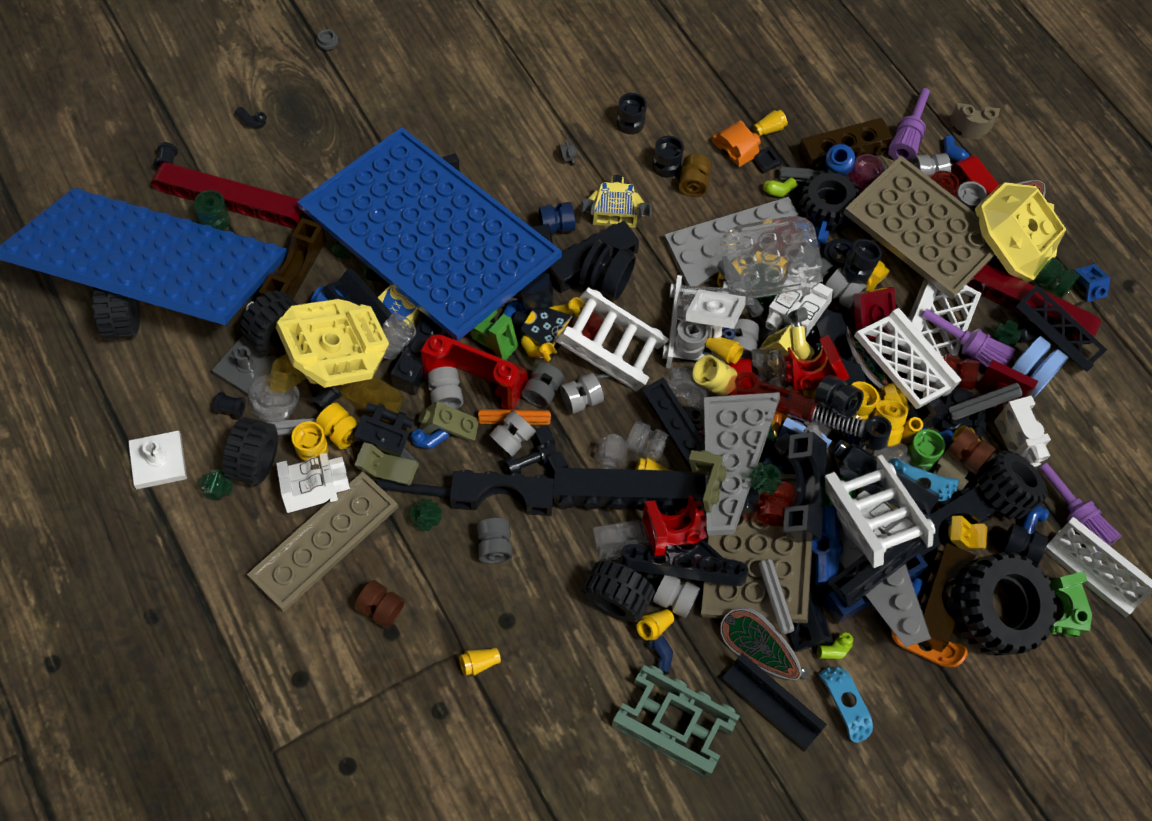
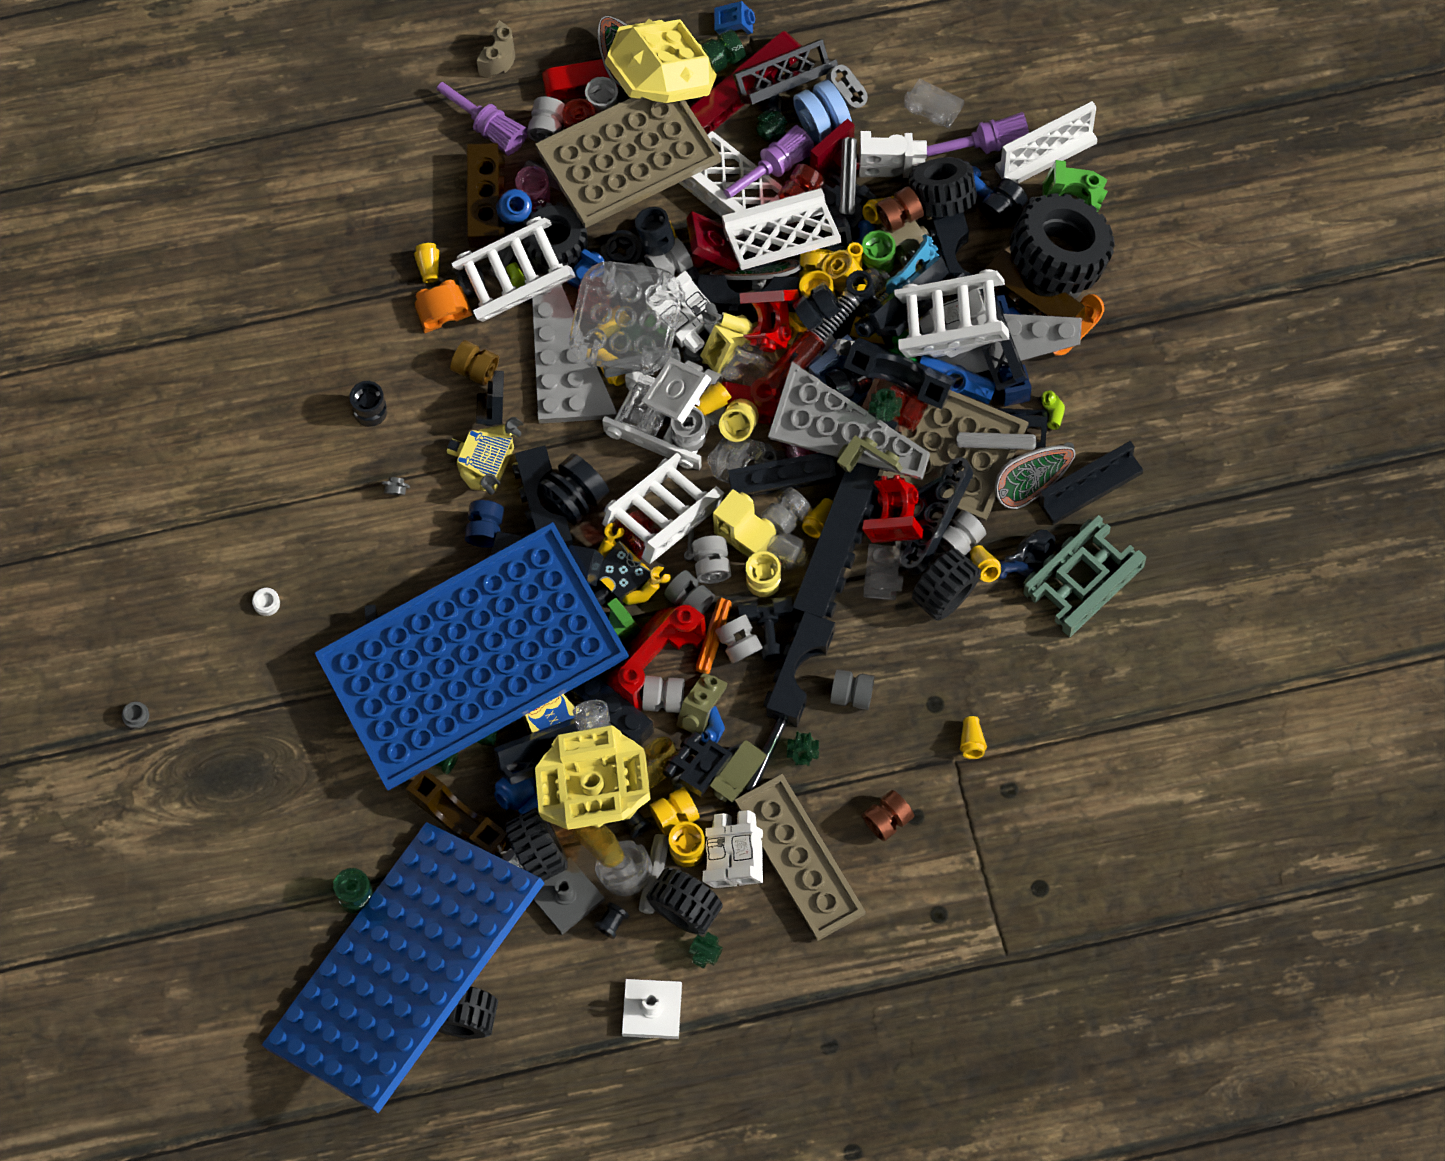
camera: 65 degrees left, 5 degrees up
dark red beam [151,162,305,228] -> none
black bush [153,142,178,169] -> none
black arm [235,107,267,128] -> none
black wheel [652,135,684,178] -> none
dark azure piece [819,666,873,743] -> none
blue arm [943,136,969,162] -> none
yellow bracket [948,516,987,550] -> none
none -> white tile [252,588,280,616]
none -> white fence [452,216,576,322]
none -> black bracket [476,371,504,426]
none -> light yellow brick [713,489,776,558]
none -> light yellow wheel [746,551,781,597]
none -> beam [826,65,868,109]
none -> clear bracket [904,78,964,129]
none -> black piece [1005,529,1056,564]

